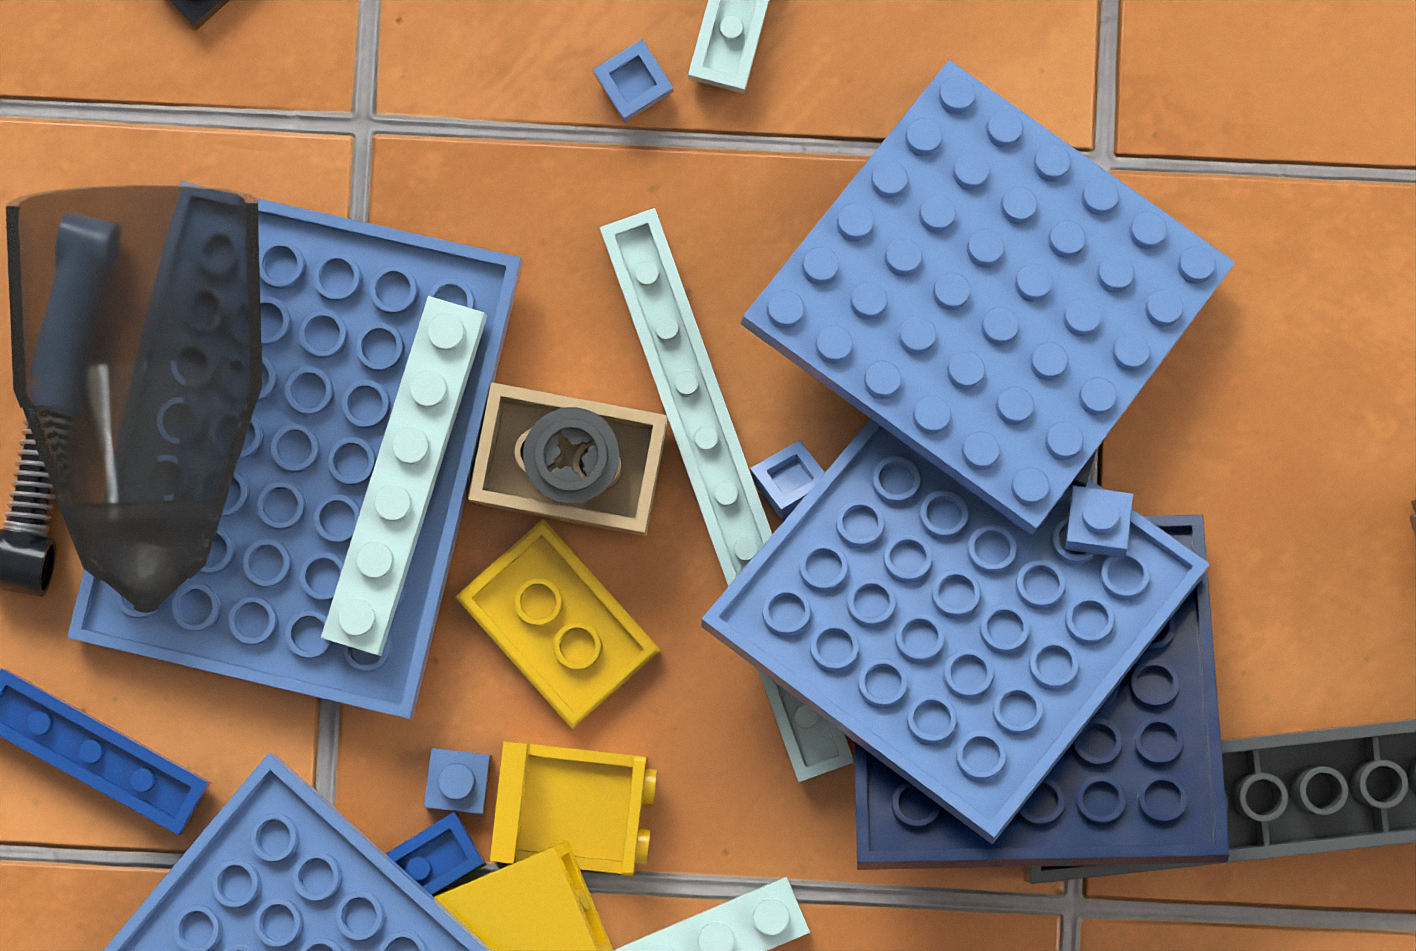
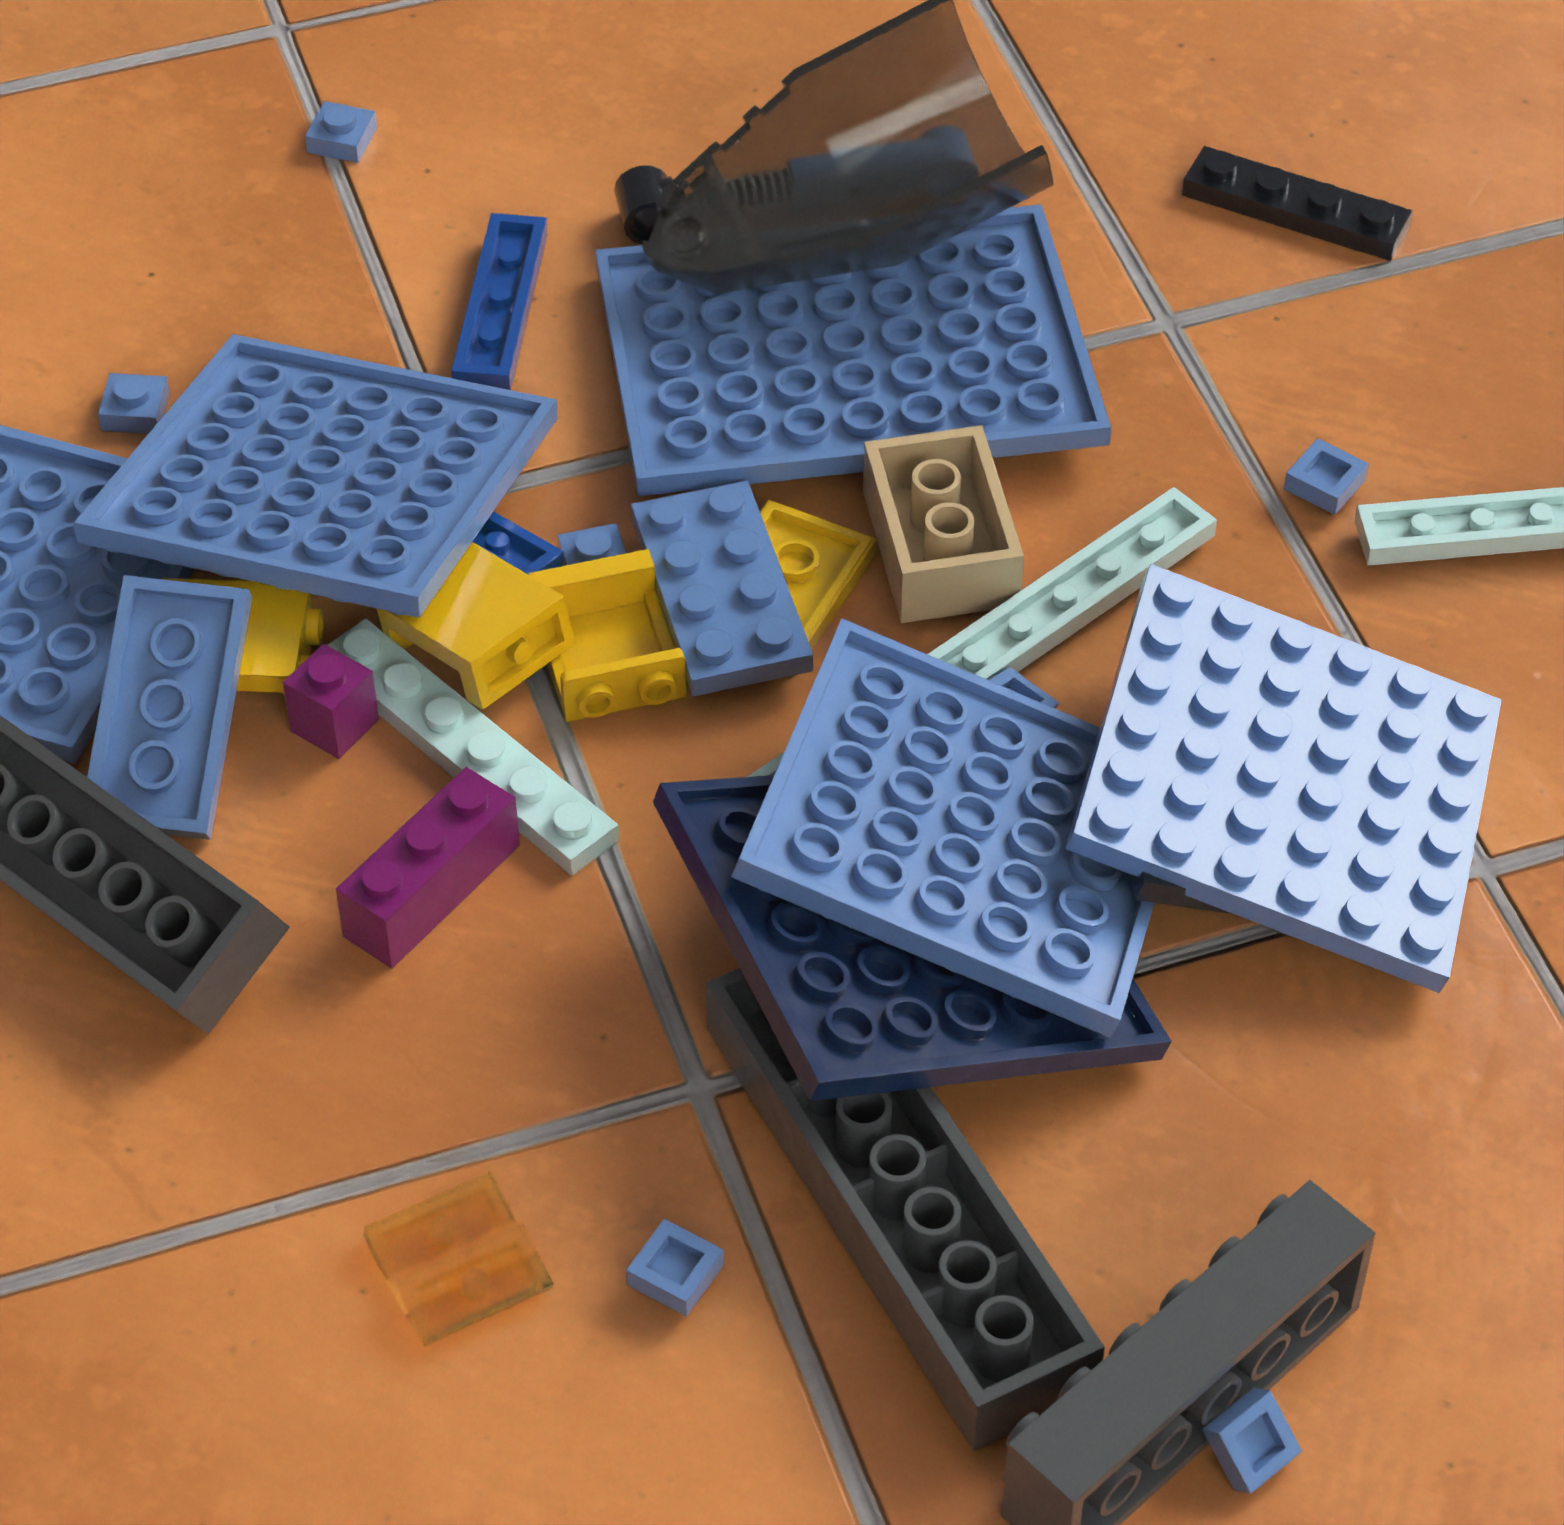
camera: 65 degrees right, 35 degrees down
light aqua plate [321,296,487,656] -> none
dark grey gear [523,407,620,504] -> none
medium blue plate [1064,485,1133,558] -> none
none -> medium blue plate [631,480,813,697]

